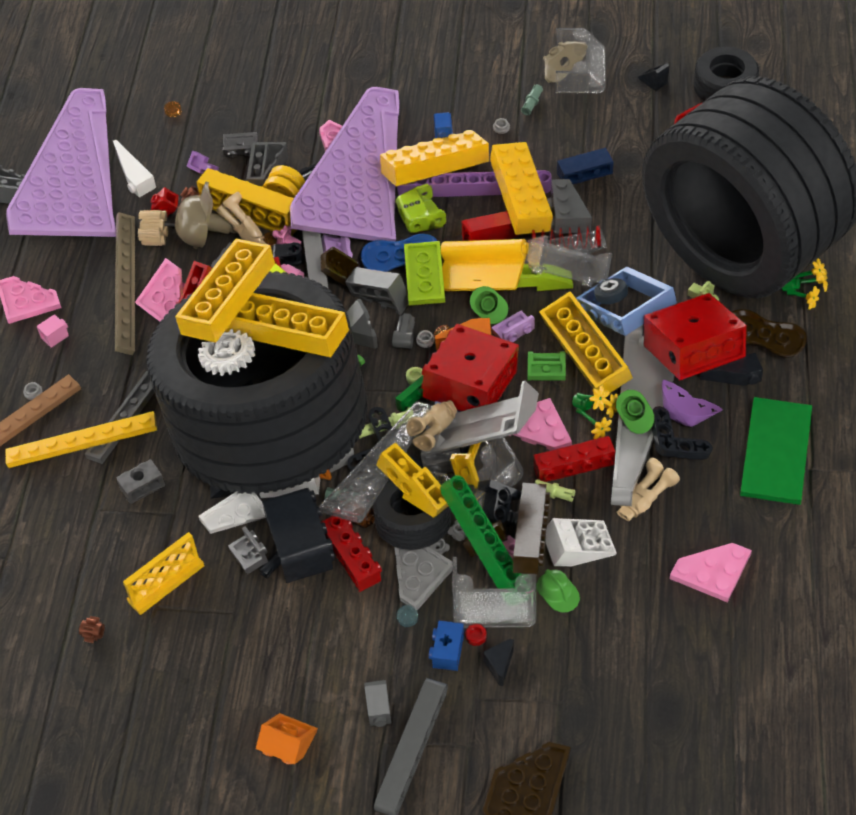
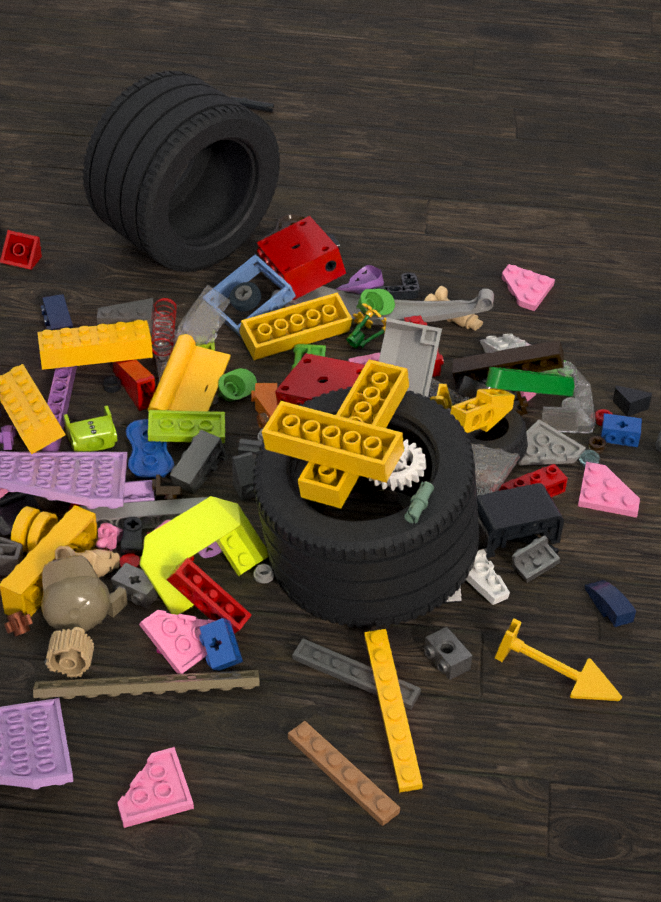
camera: 95 degrees left, 10 degrees down
light grey plate [23,382,43,400] -> none
bright pink brick [37,314,69,348] -> none
copper gear [79,616,105,643] -> none
yellow fence [123,532,204,615] -> none
red brick [151,187,179,217] -> none
lavender bracket [491,310,535,342] -> none
yellowish green pin [535,479,575,502] -> none
yellowish green piece [688,281,719,301] -> none
green tile [740,397,812,505] -> none
none -> dark tan plate [107,587,127,618]
none -> blue brick [199,618,243,671]
none -> sand green pin [404,481,434,523]
none -> yellow piece [495,618,622,701]
none -> bright pink plate [578,462,640,518]
none -> dark blue slope [584,580,636,627]
none -> dark brown bush [588,436,606,454]

